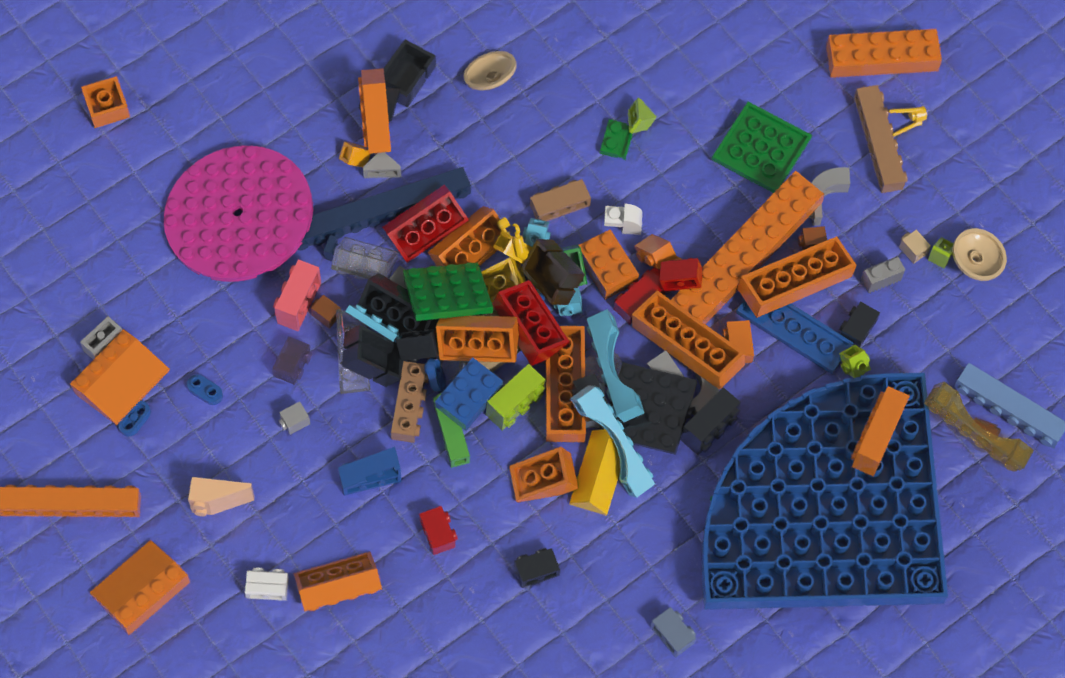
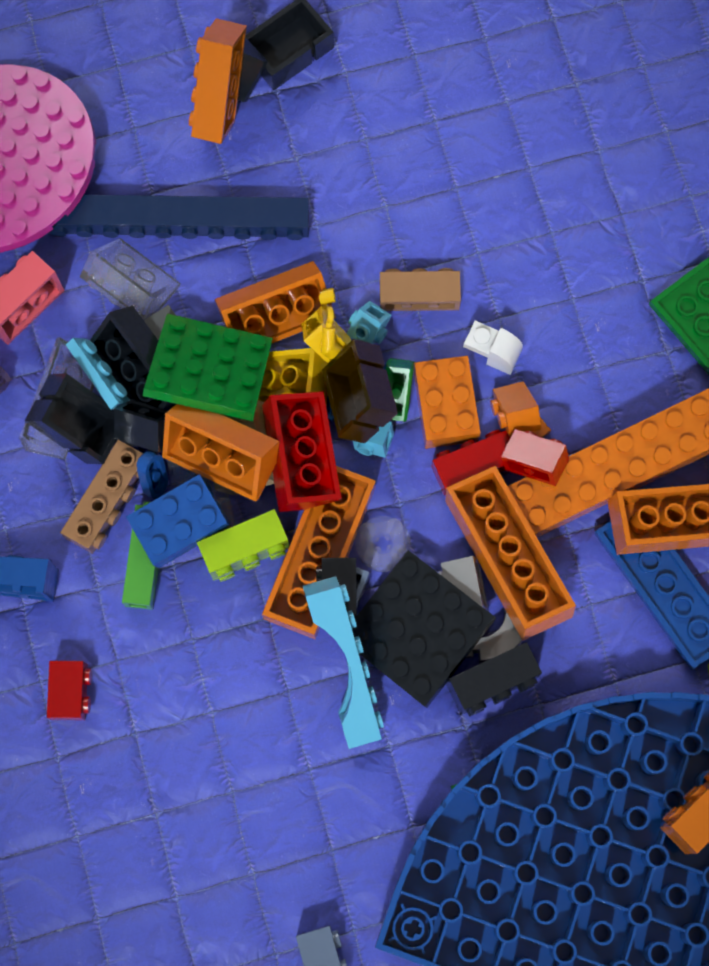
camera: 25 degrees right, 10 degrees up
dark orange brick [311,295,342,329] -> none
dark blue plate [324,235,340,261] -> none
light orange panel [339,142,370,168] -> none
light grey slope [363,152,401,178] -> none
red slope [383,185,469,263] -> none
tan dish [464,51,517,91] -> none
orange slope [509,447,579,502] -> none
black brick [514,548,560,588] -> none
yellow slope [569,429,620,516] -> none
medium azure arch [587,309,645,422] -> none
green plate [600,119,633,160] -> none
lime slope [628,97,657,133] -> none
orange brick [722,320,754,363] -> none

